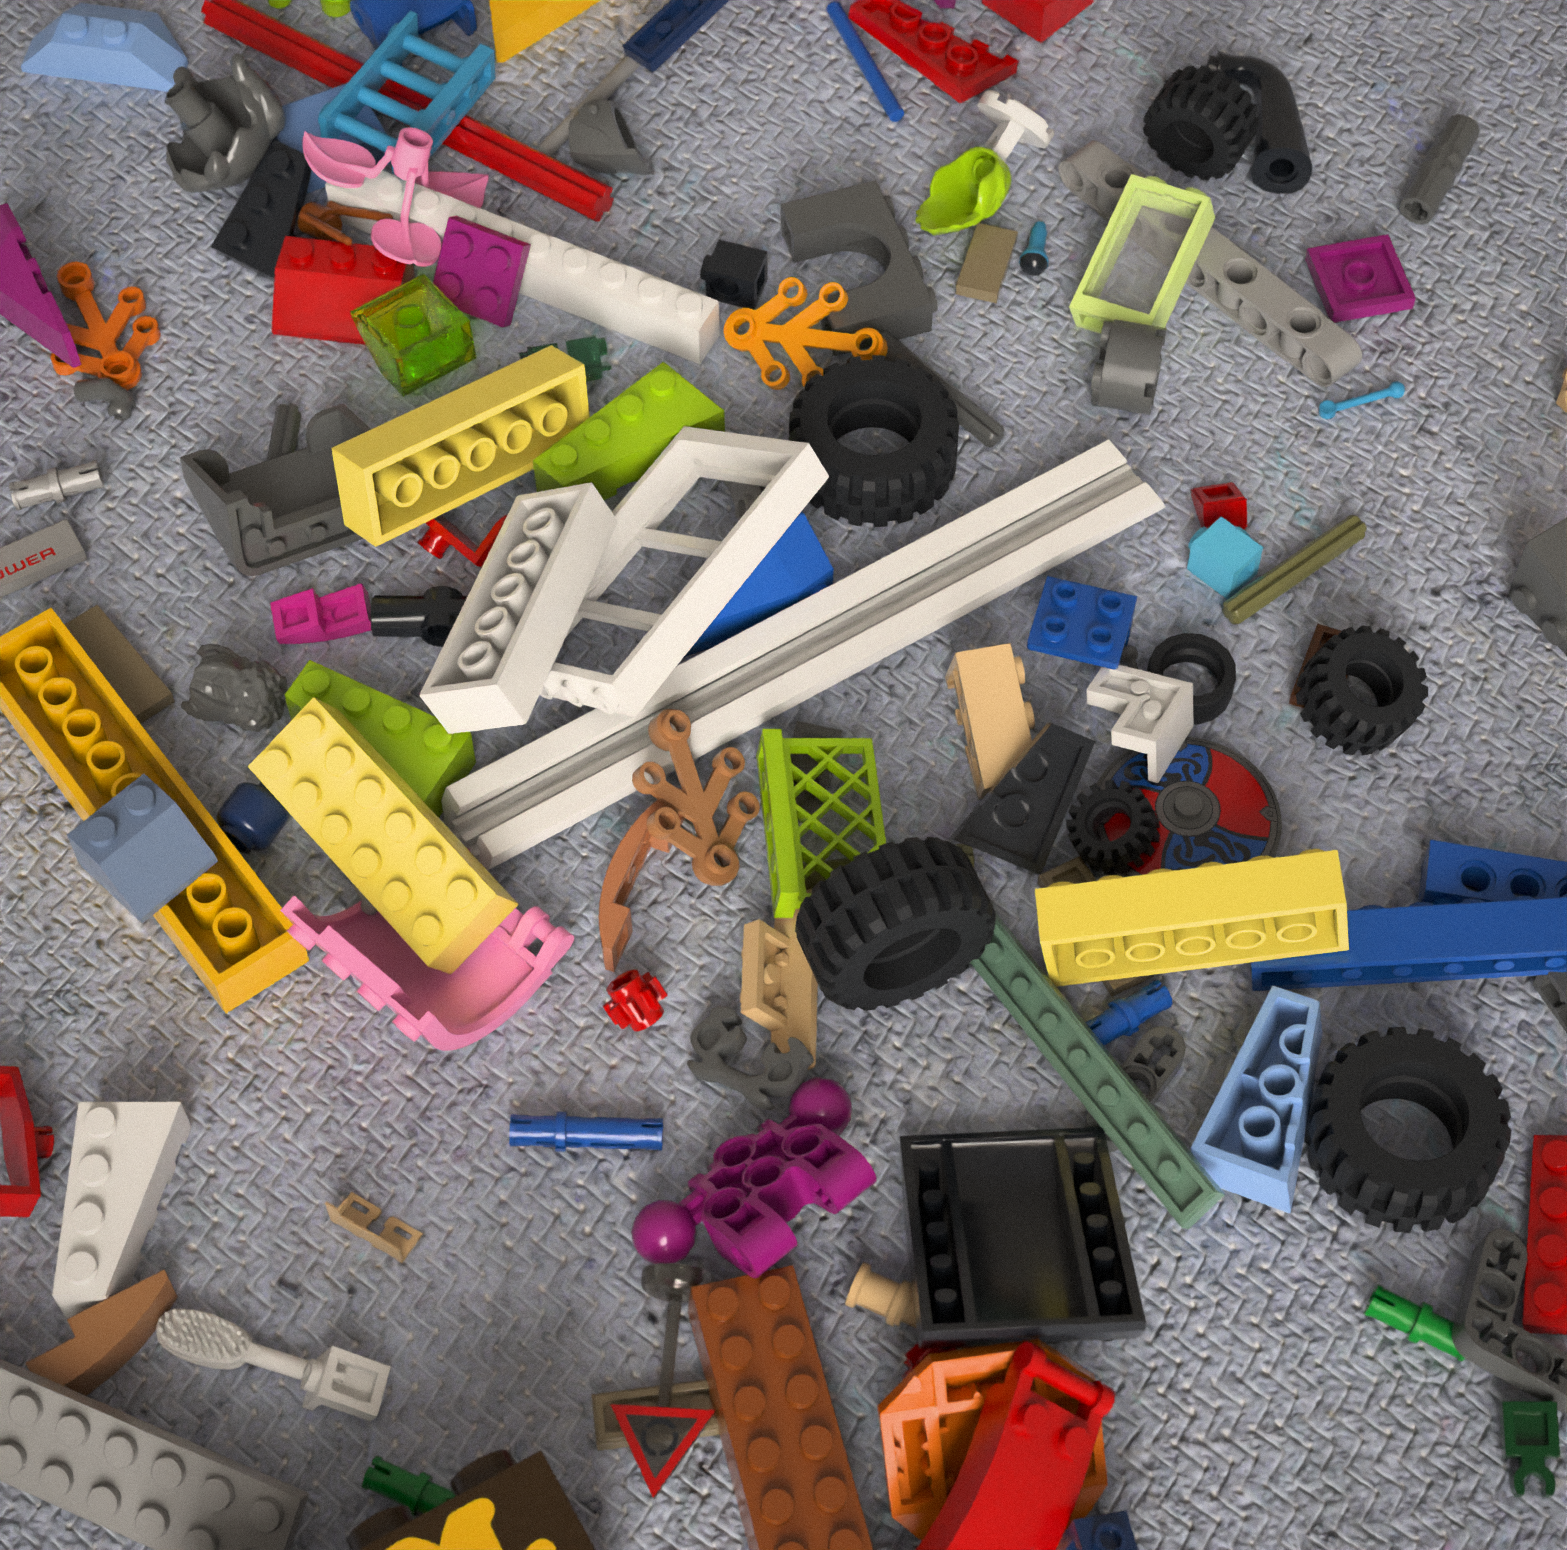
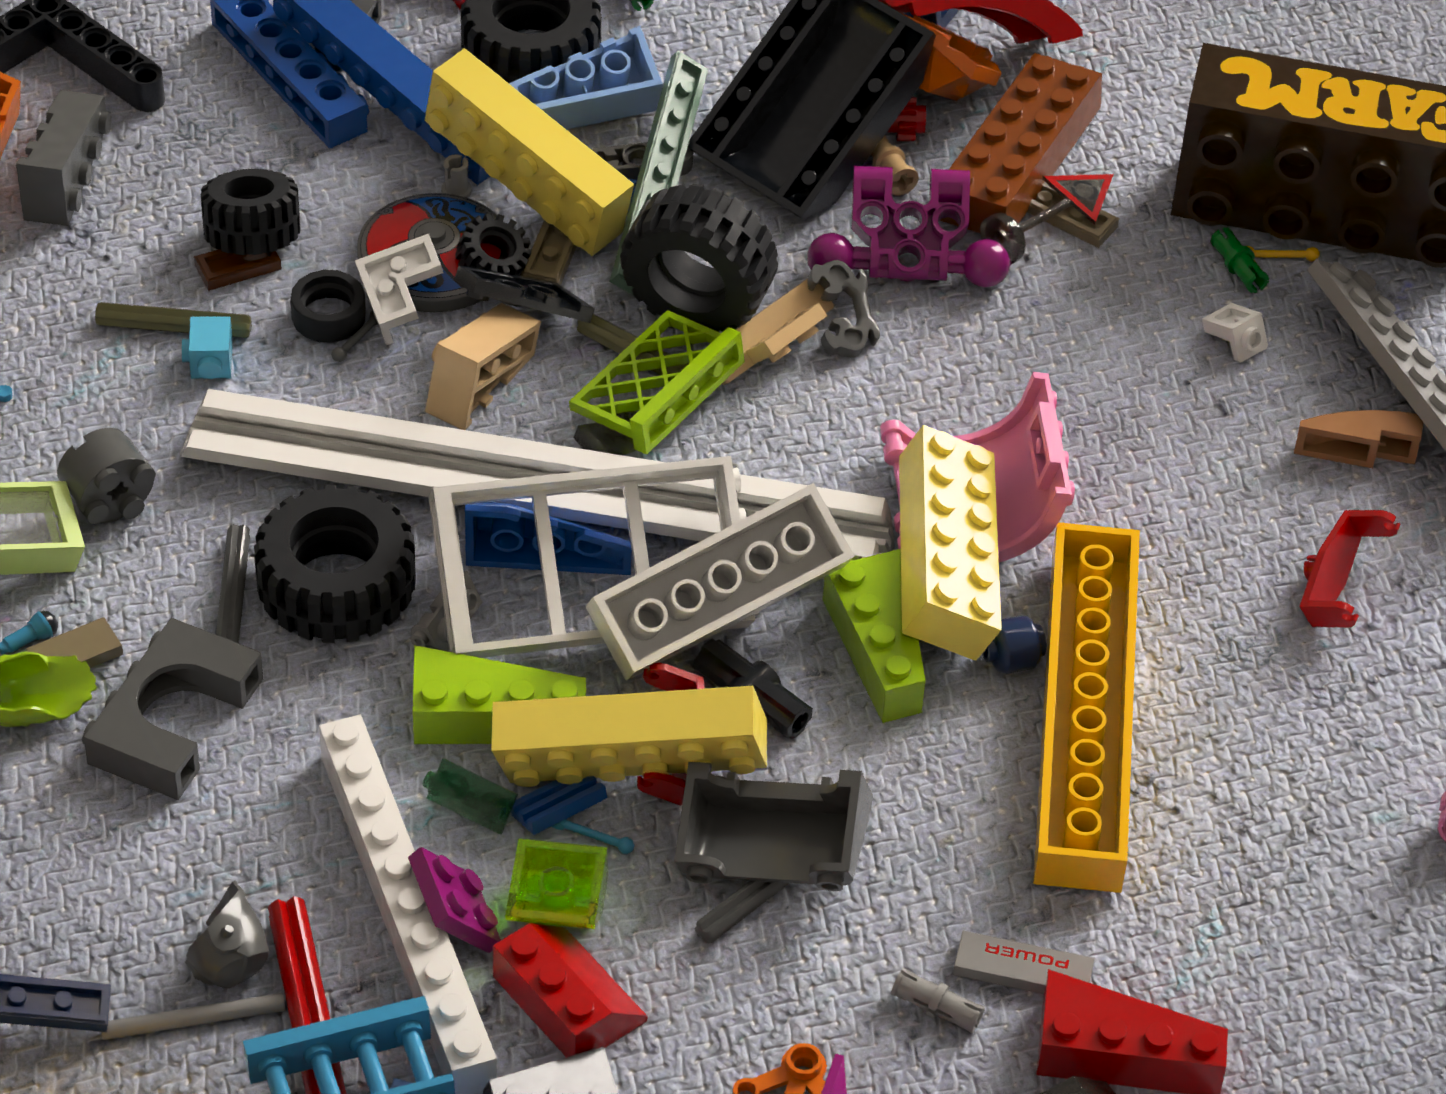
camera: 140 degrees left, 10 degrees down
white wedge [52,1102,192,1318] -> none
dark tan tile [64,605,175,724] -> none
sand blue slope [67,773,218,924] -> none
dark grey arm [74,377,136,421] -> none
white piece [156,1308,310,1380] -> none
dark grey hair [181,644,288,732] -> none
dark pink slope [270,583,371,644] -> none
dark orange plant [297,201,393,245] -> none
bright pink plant [302,128,489,267] -> none
tan piece [325,1192,423,1263] -> none
blue pin [509,1111,663,1152] -> none
nougat slope [599,788,685,972] -> none
red gear [603,969,668,1032] -> none
medium nougat plant [632,709,760,886] -> none
black brick [700,240,768,310] -> none
light orange plant [724,277,888,390] -> none
blue bracket [1027,576,1138,669] -> none
red slope [1191,482,1247,529] -> none

